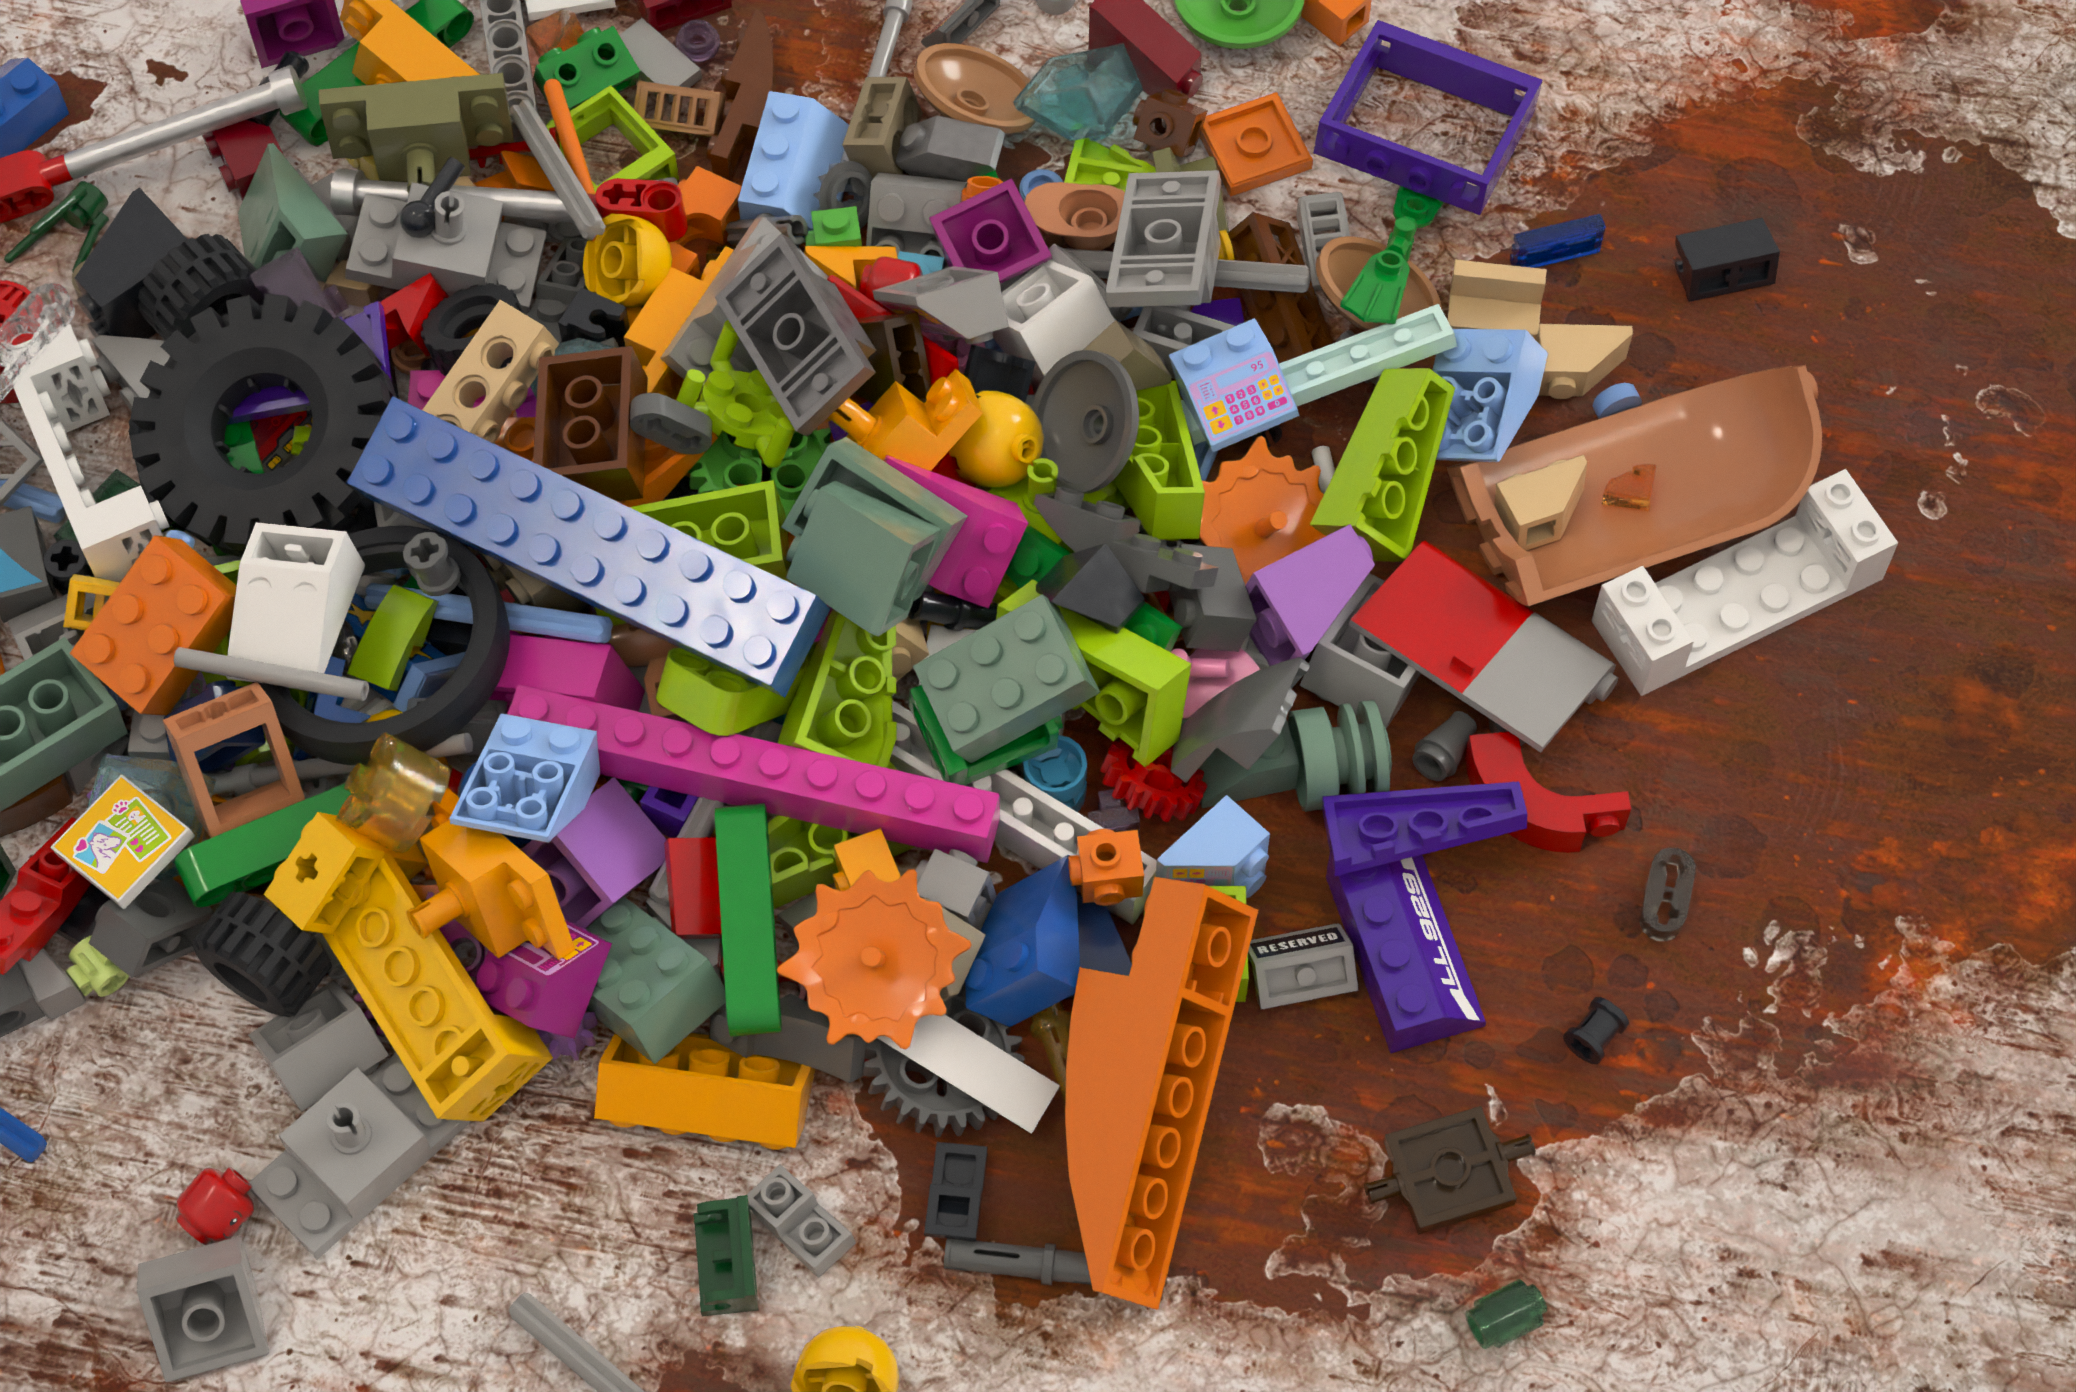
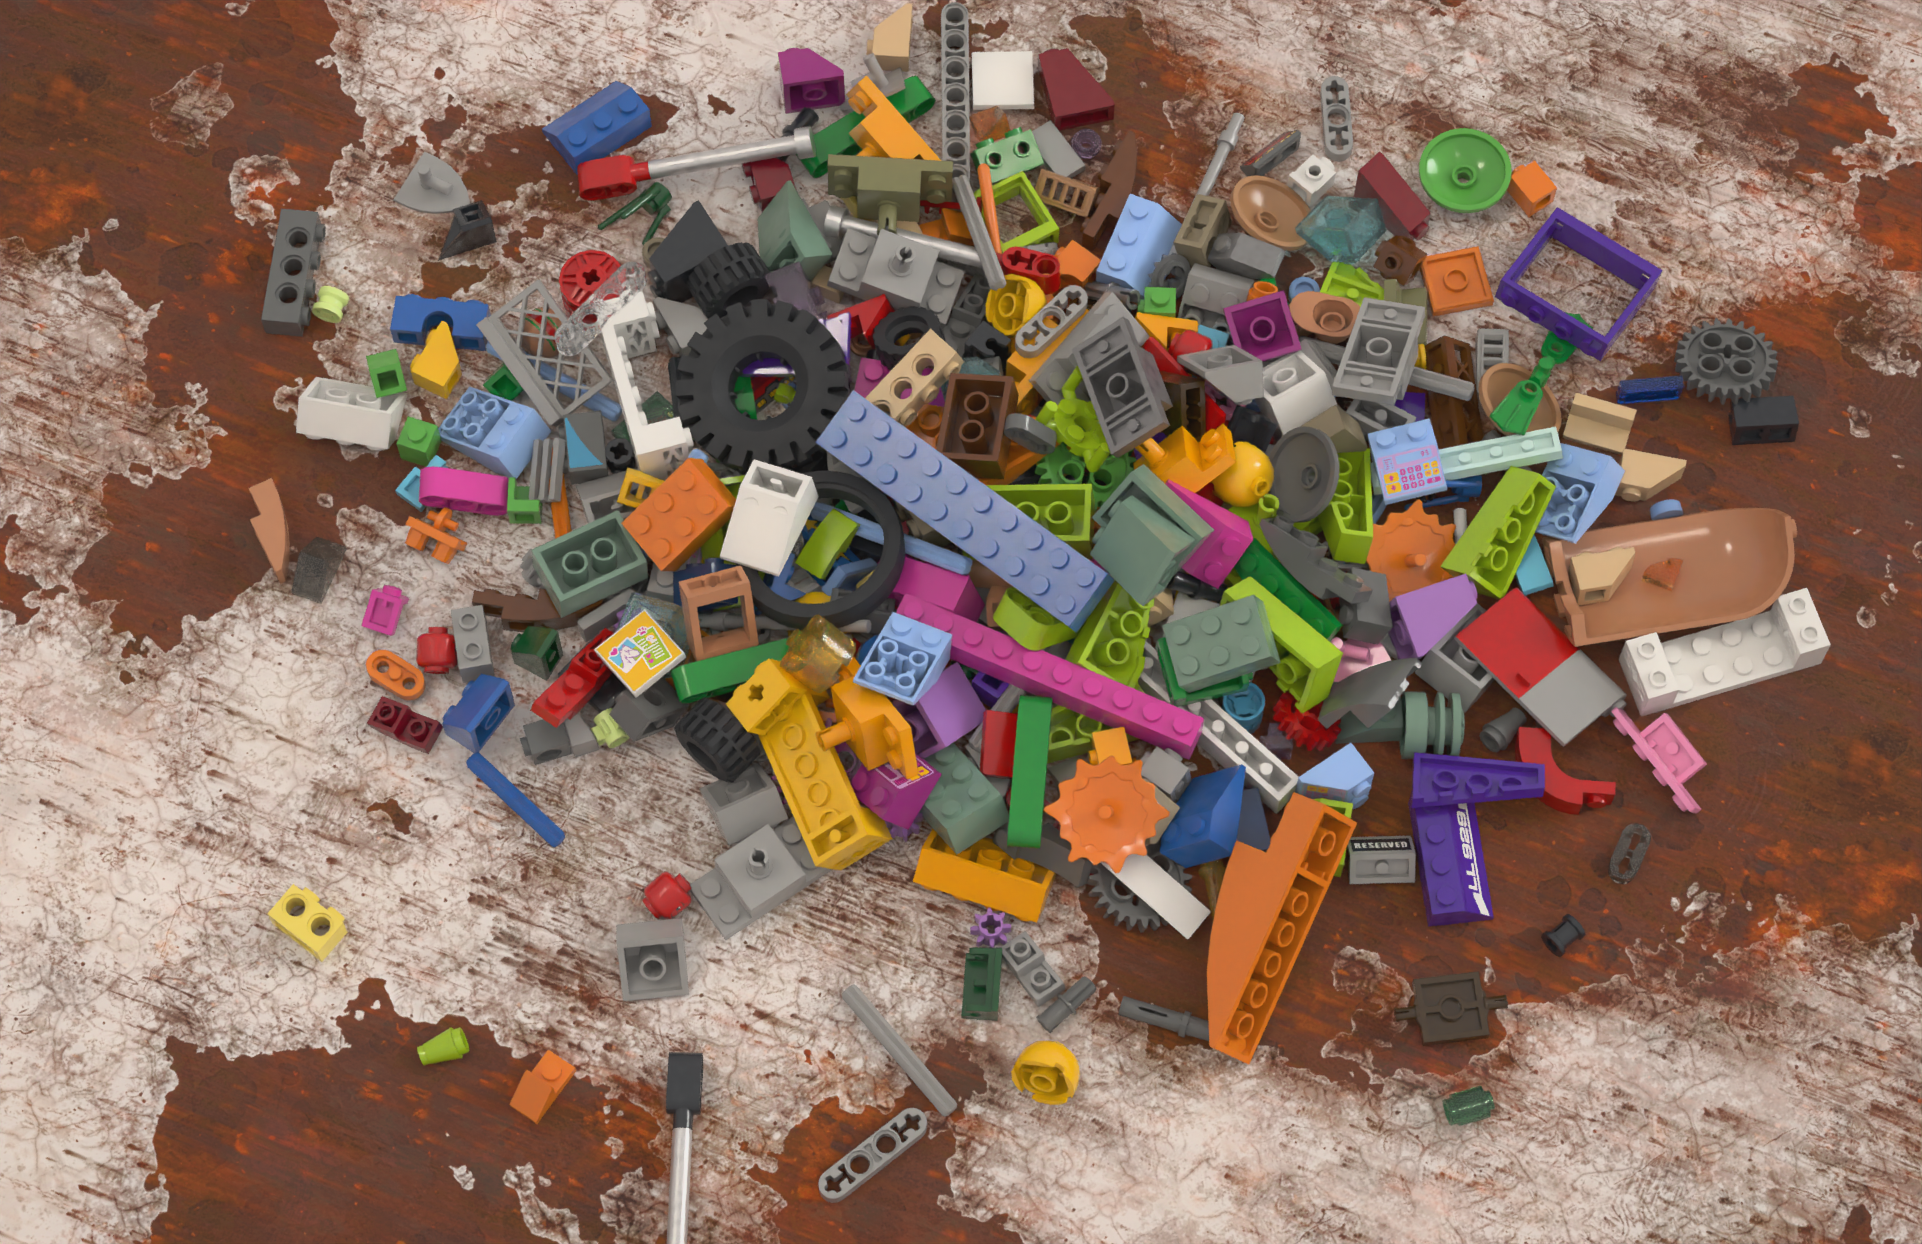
camera: 10 degrees right, 5 degrees up
light grey piece [174,647,369,701] -> none
black bar [400,157,465,238] -> none
dark grey bush [403,532,461,596] -> none
black slope [924,1142,988,1241] -> none
black slope [1036,543,1145,634] -> none
orange brick [1068,829,1144,906] -> none
none -> light grey tile [577,588,639,642]
none -> medium lavender gear [970,907,1011,948]
none -> light grey beam [1015,285,1088,358]
none -> dark grey axle [1036,976,1096,1034]
none -> white brick [1287,155,1336,208]
none -> blue plant [1404,475,1482,511]
none -> medium azure slope [1514,535,1554,595]
none -> bright pink bracket [1611,707,1707,813]
none -> dark grey gear [1674,318,1778,405]

